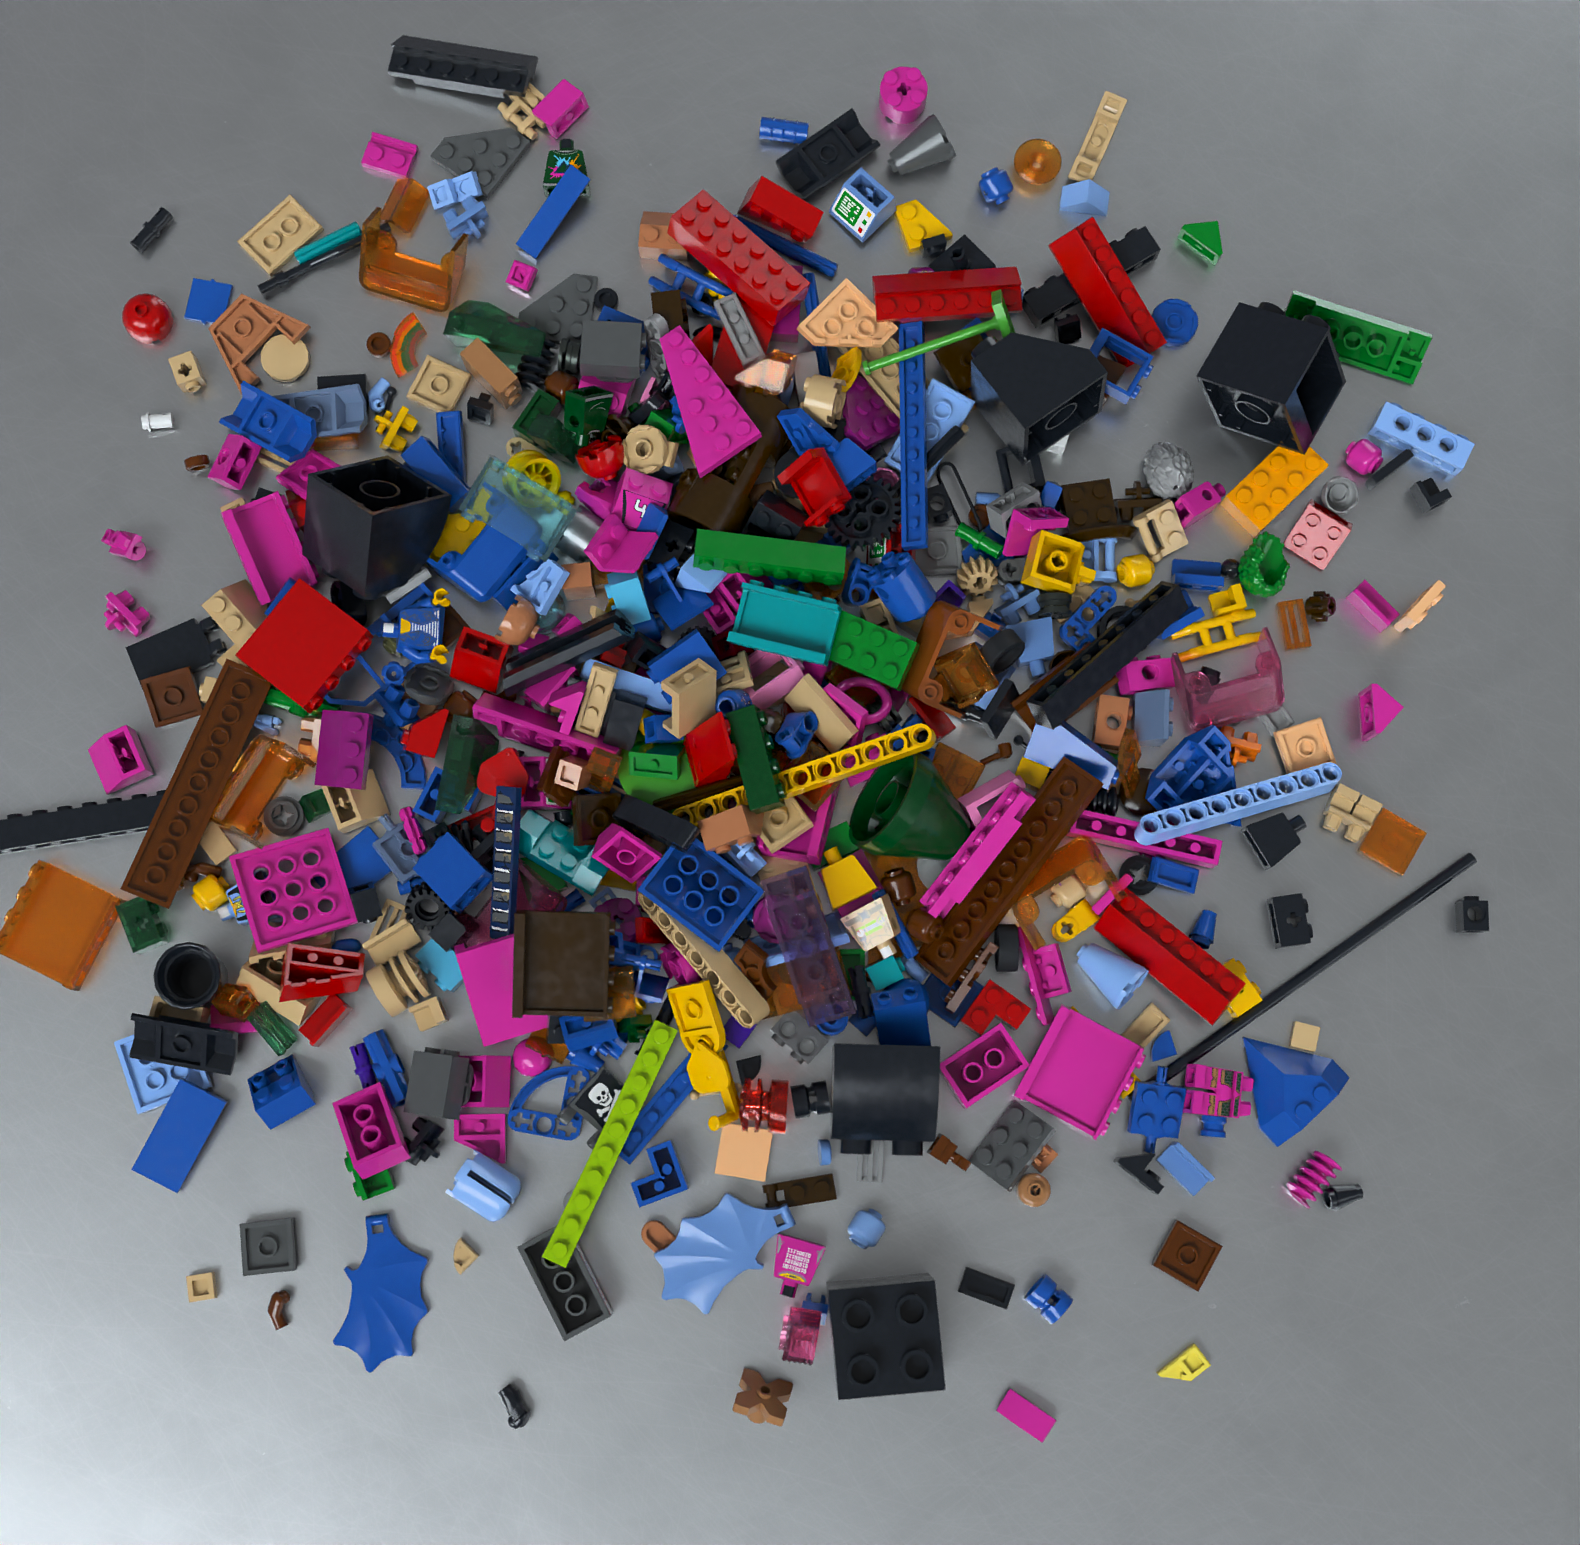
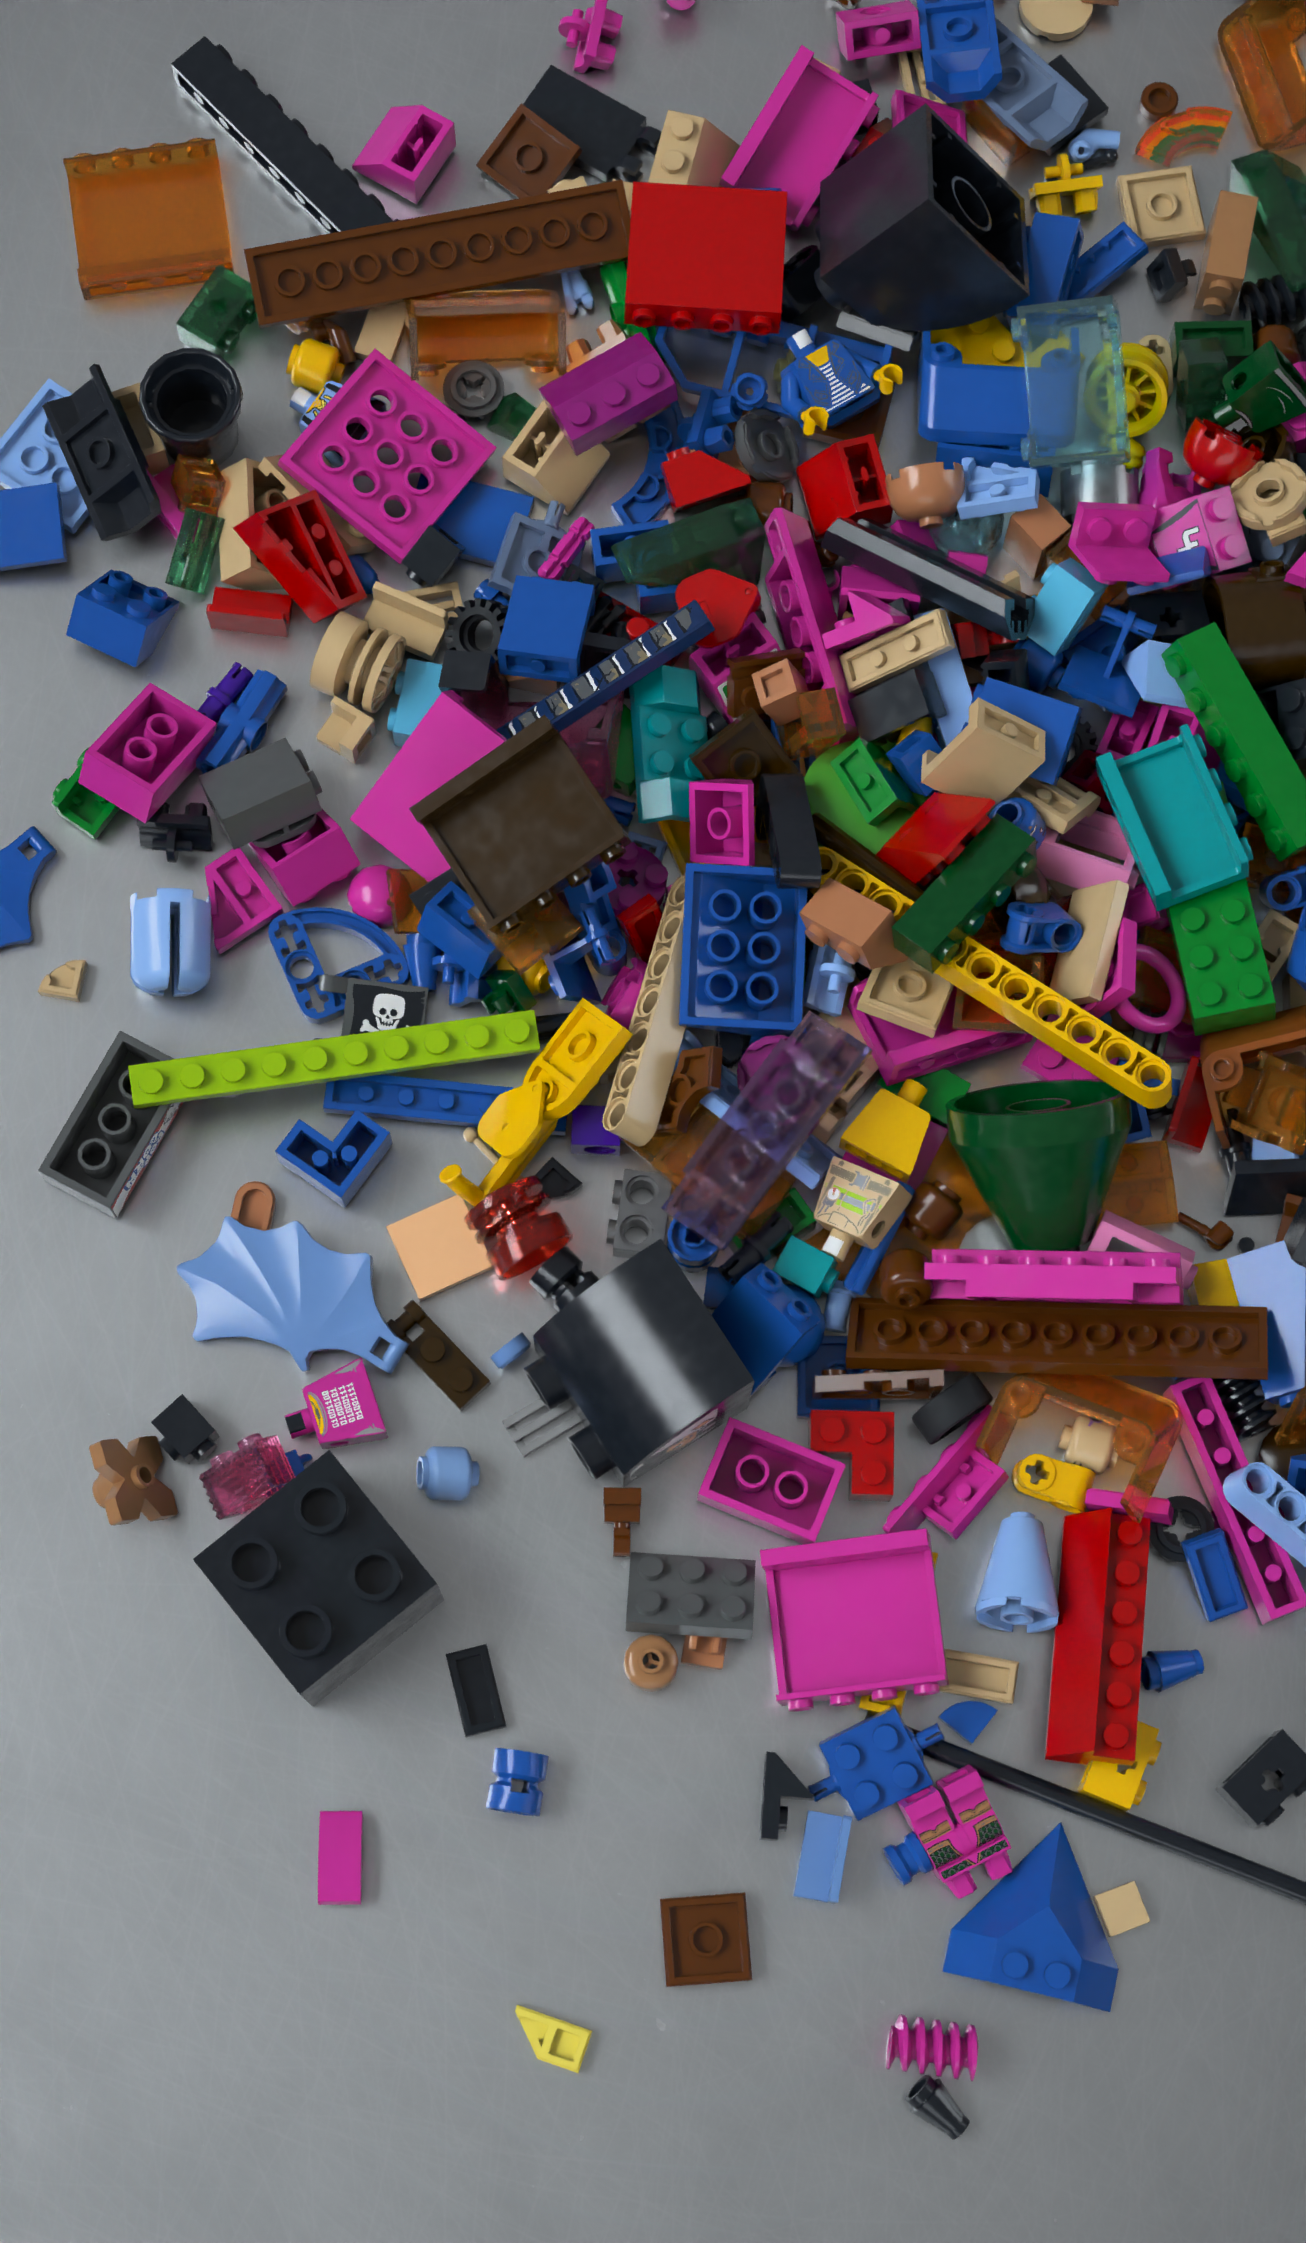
camera: 55 degrees right, 5 degrees down
none -> black brick [151,1394,220,1464]

